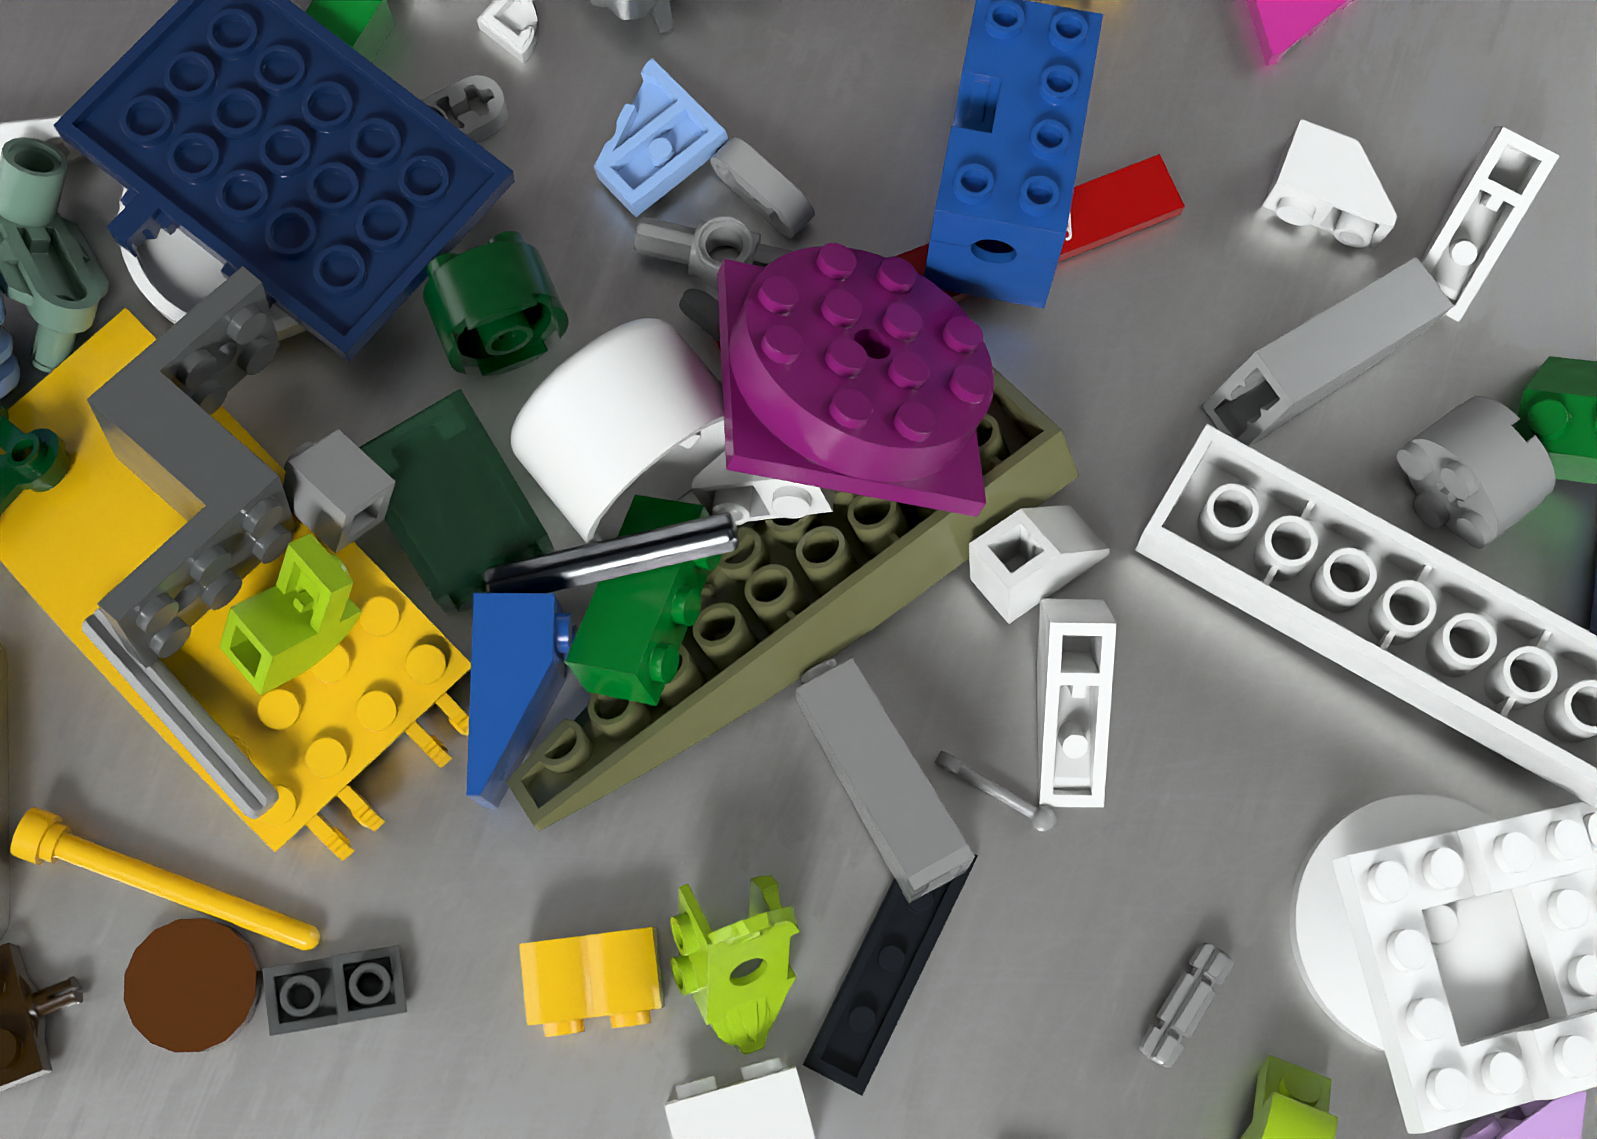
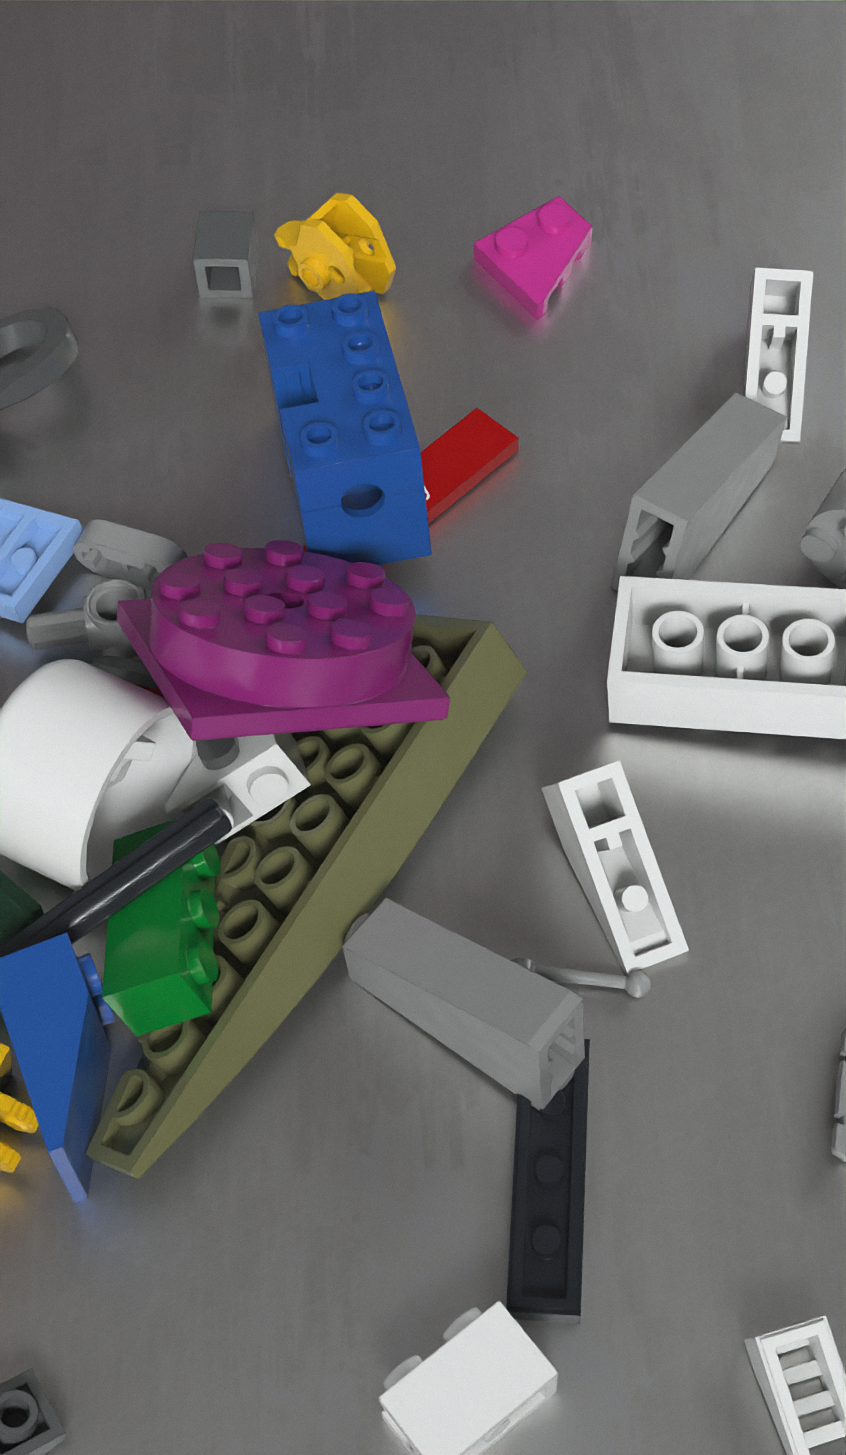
camera: 15 degrees left, 20 degrees down
yellow brick [519,927,665,1037] -> none
lime piece [670,875,799,1055] -> none
white slope [969,505,1110,624] -> none
white slope [1262,119,1398,249] -> none

